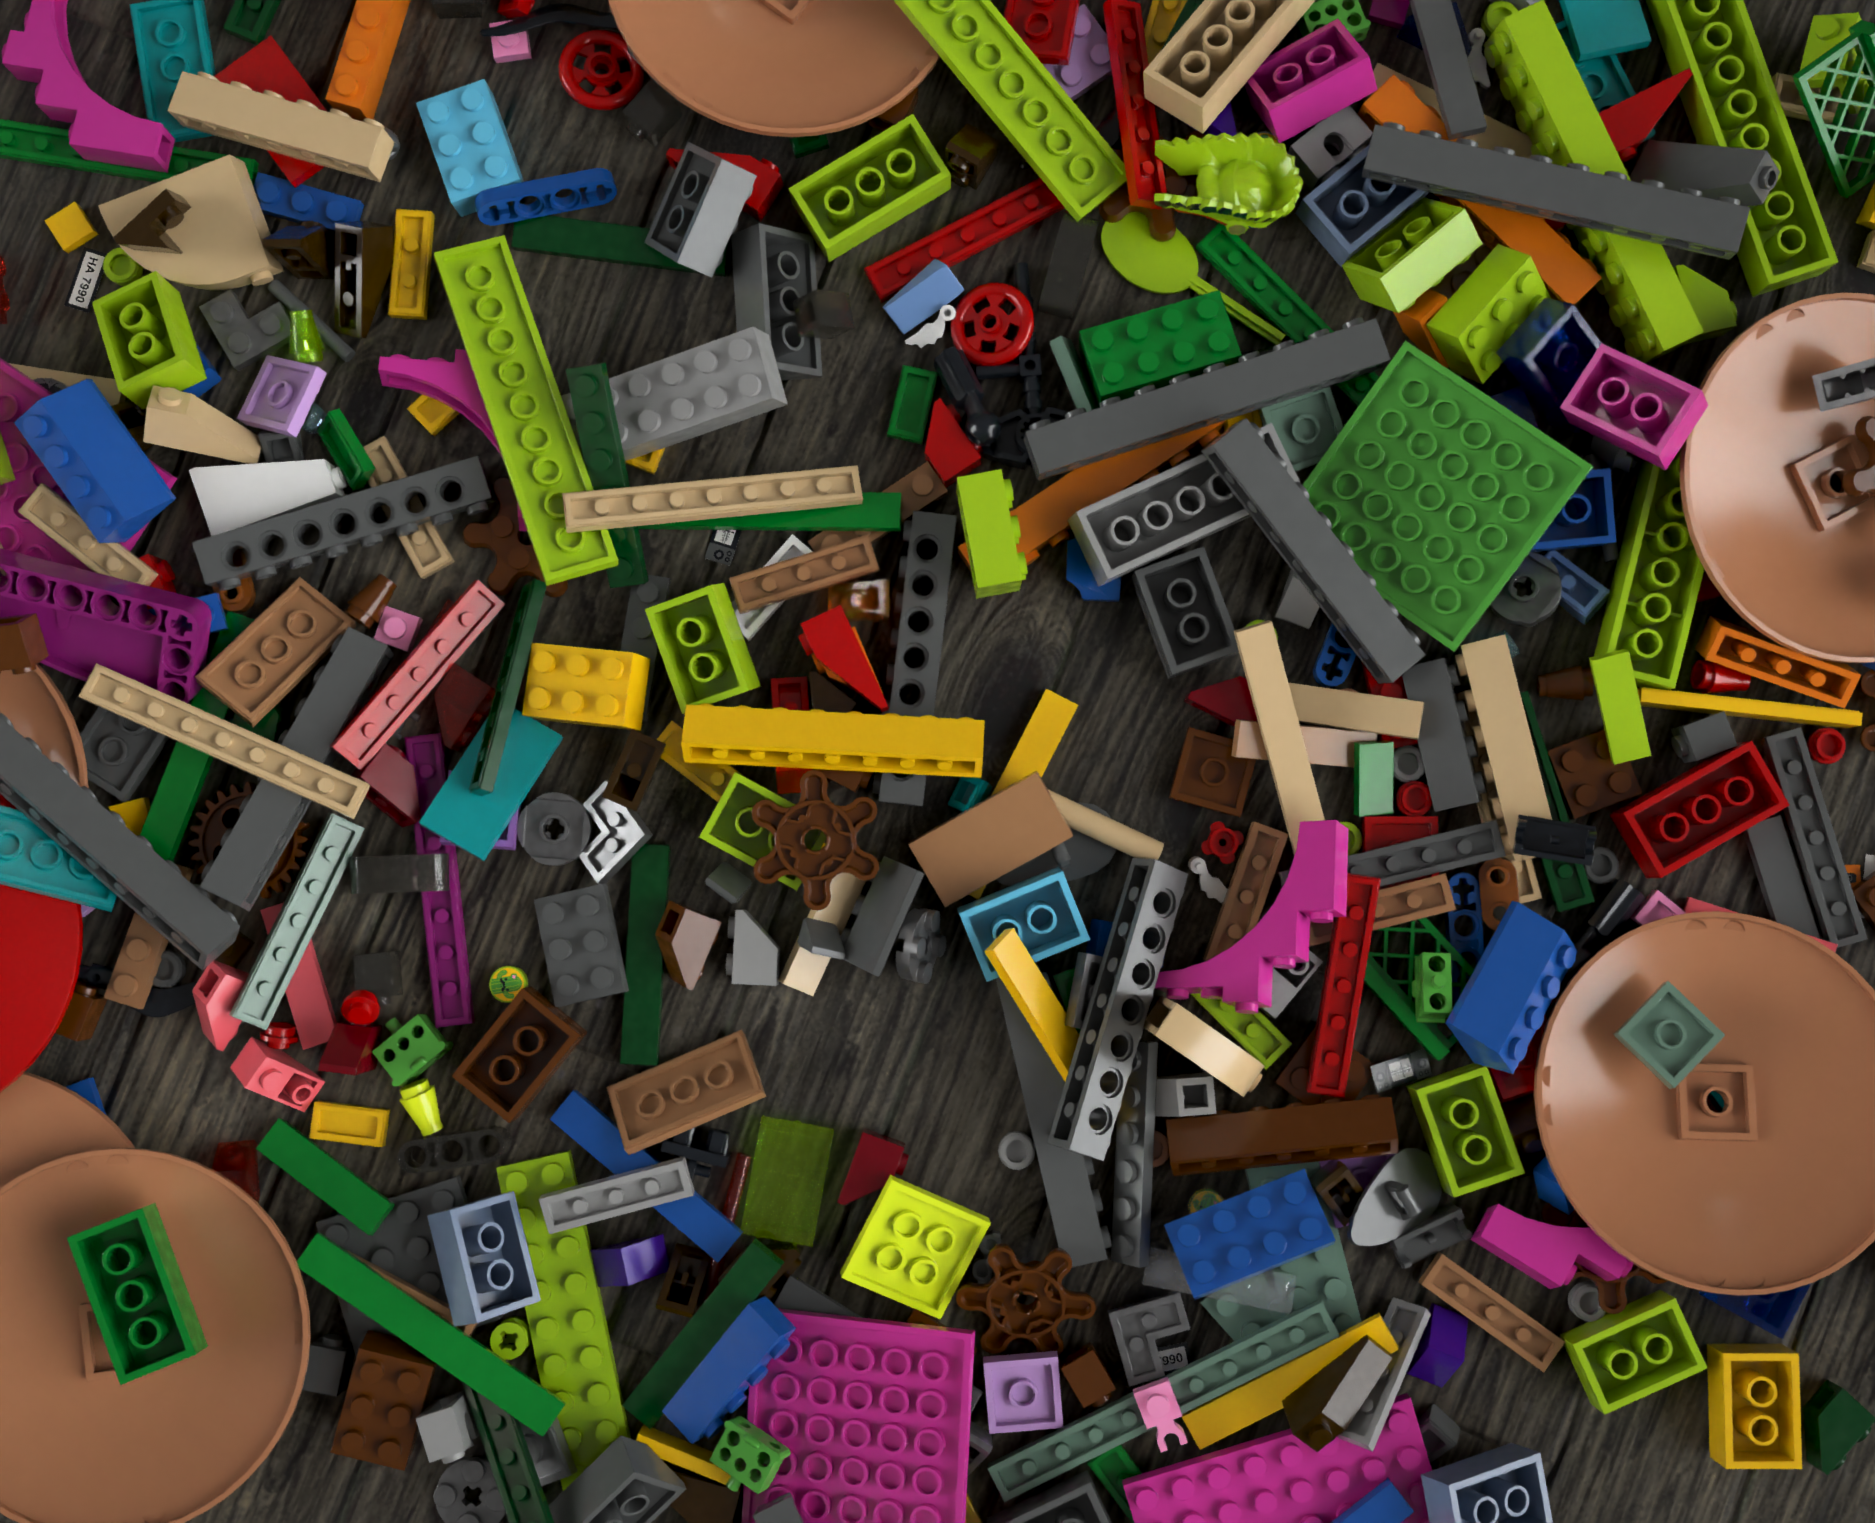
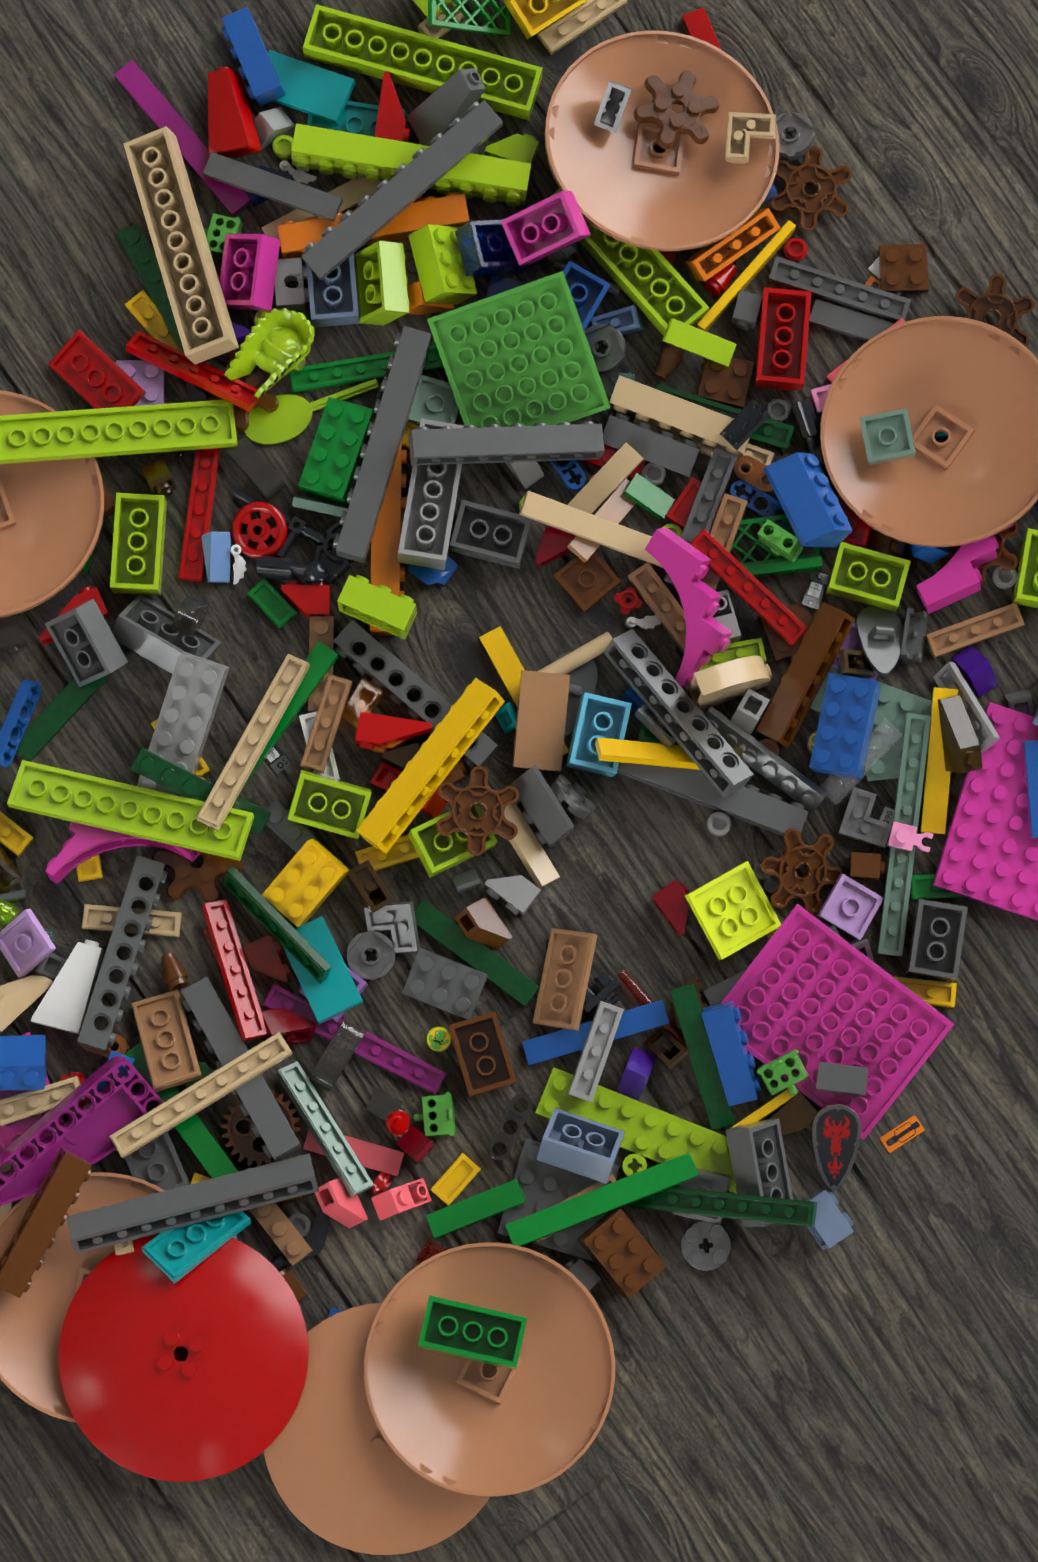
camera: 65 degrees left, 5 degrees down
green tile [317,408,376,490] -> none
bright pink plate [373,606,423,653] -> none
neon yellow cone [399,1078,443,1136] -> none
light grey brick [416,1390,479,1464] -> none
clear neon green piece [741,1115,834,1247] -> none
dark grey slope [797,918,846,960] -> none
red plate [1395,781,1432,816] -> none

